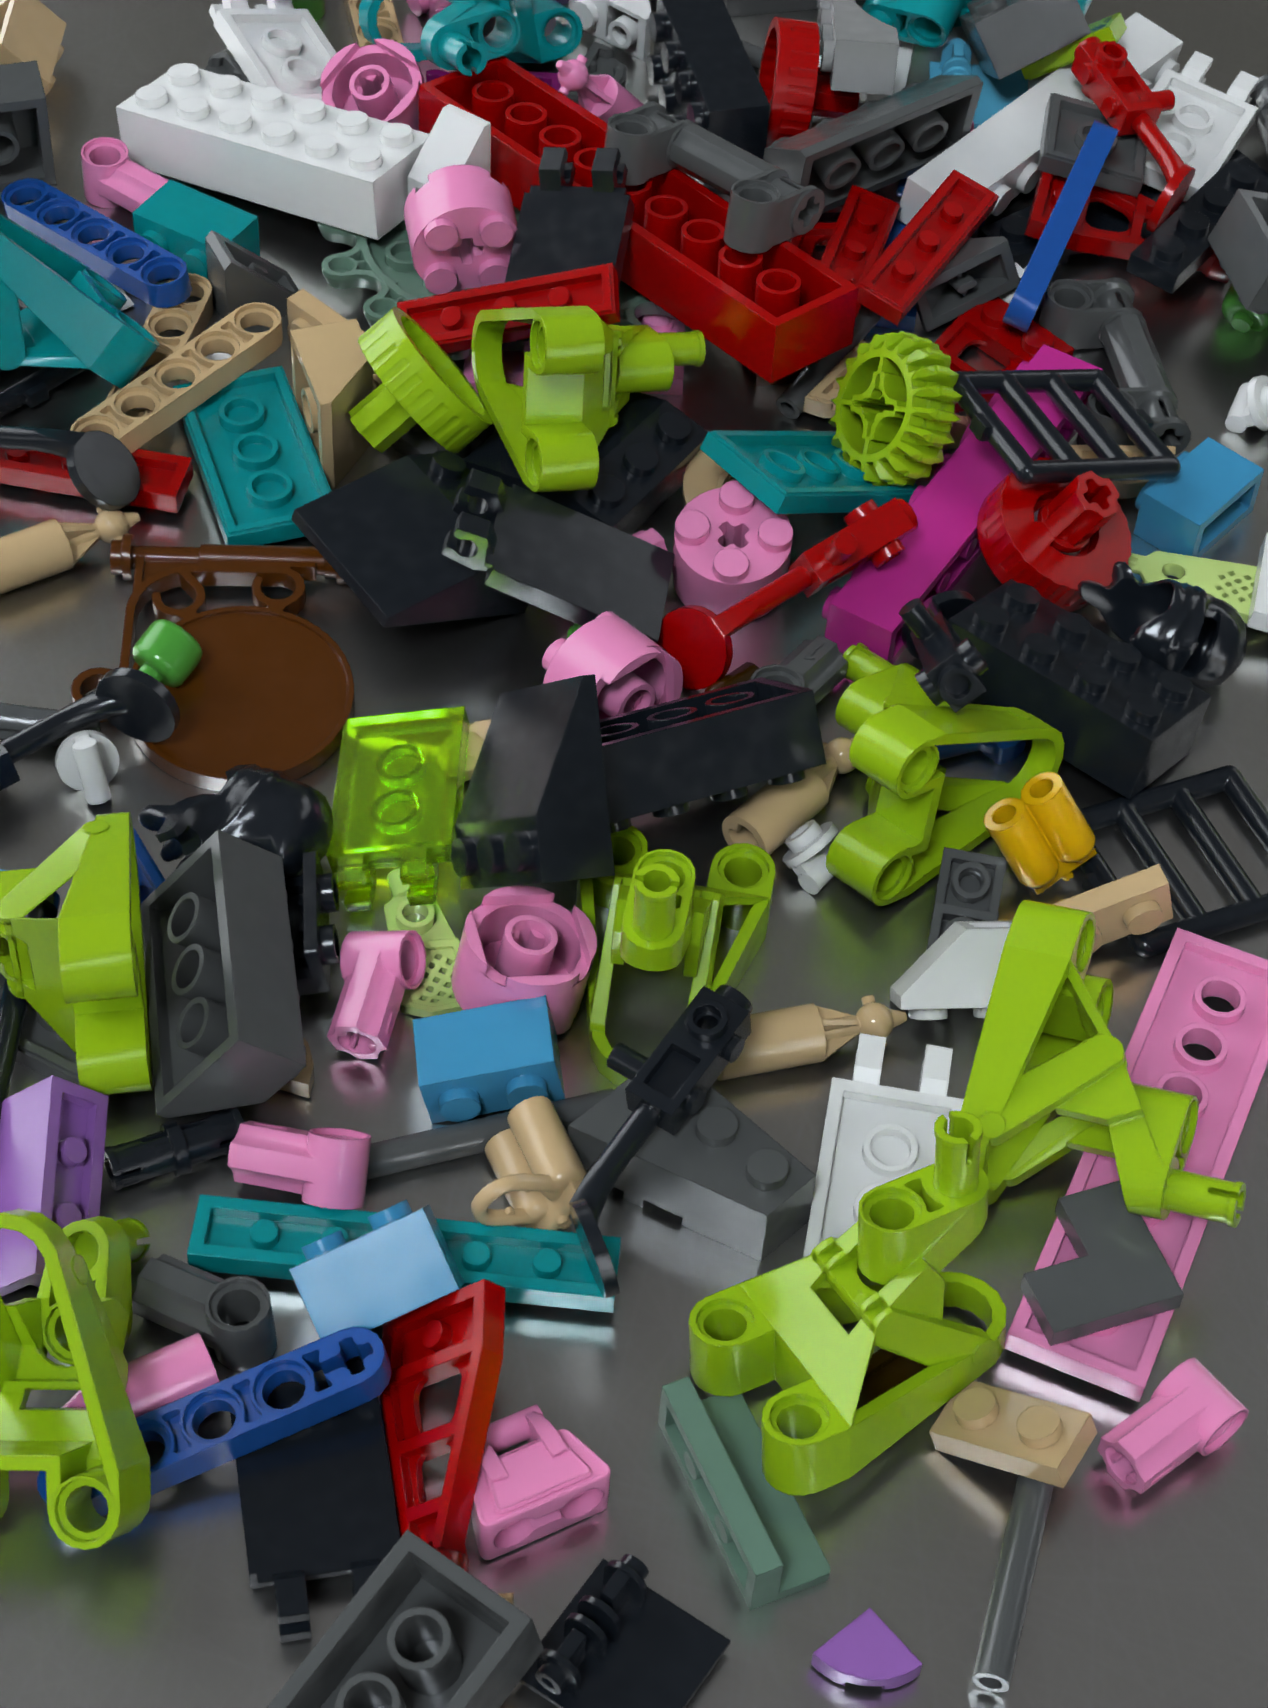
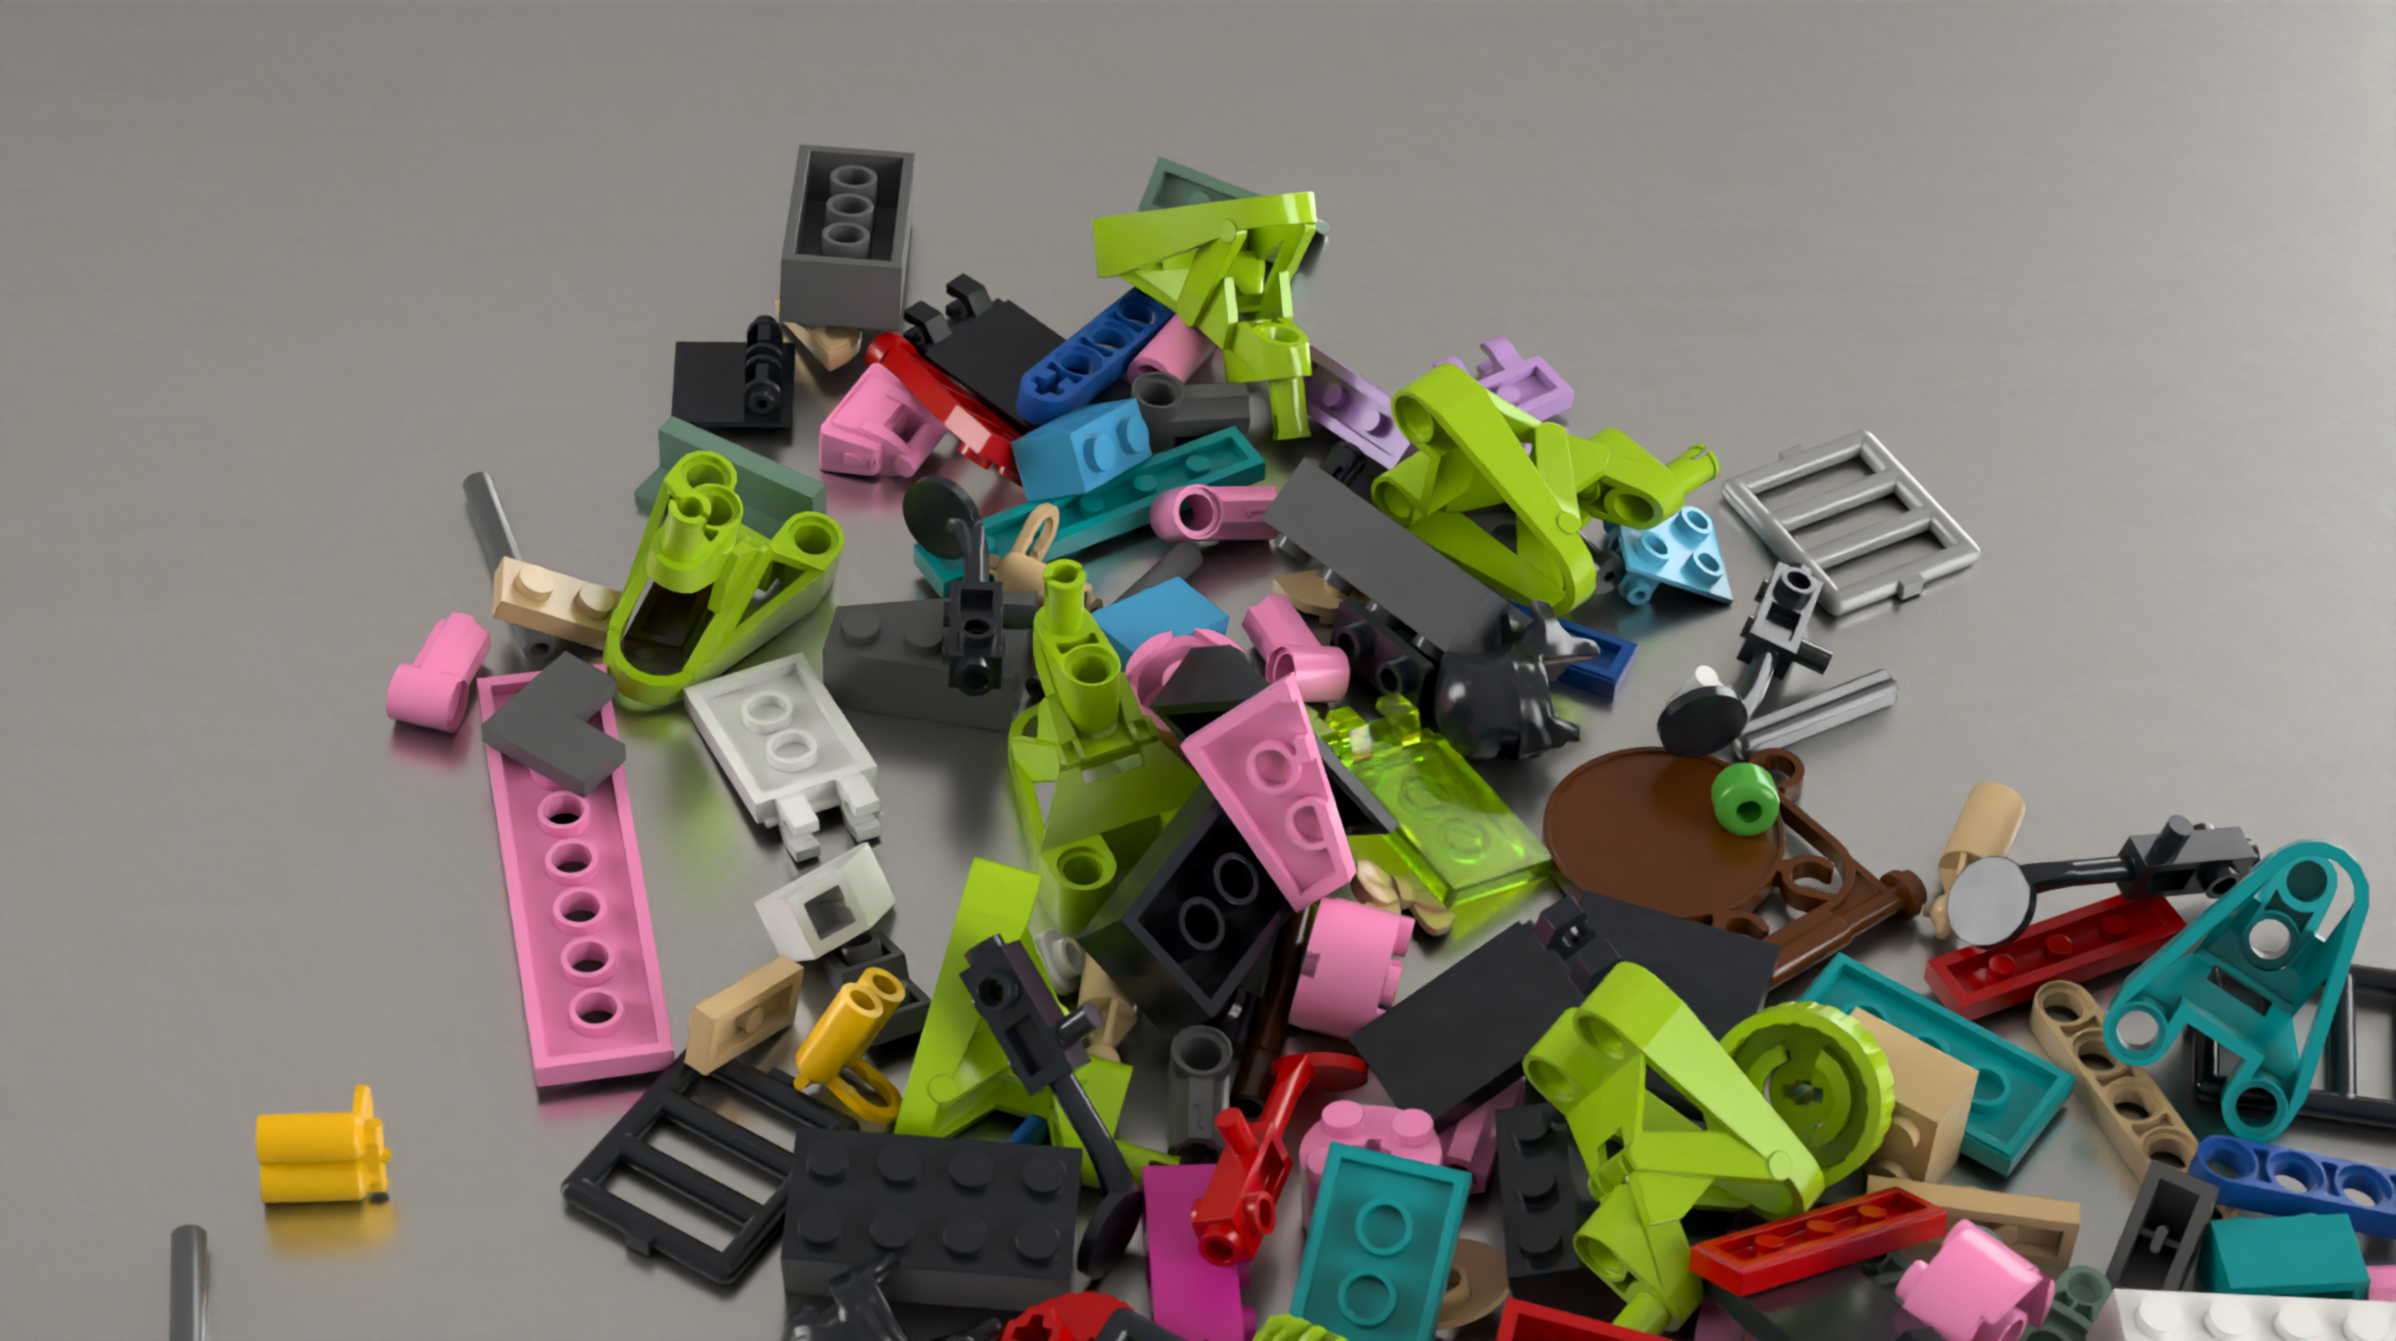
camera: 145 degrees right, 5 degrees down
tan beam [70,302,283,454] -> none
tan wheel [717,995,907,1081] -> none
medium lavender tile [811,1608,922,1689] -> none
lime connector [961,900,1246,1228] -> none
none -> bright pink wing [1180,671,1357,913]

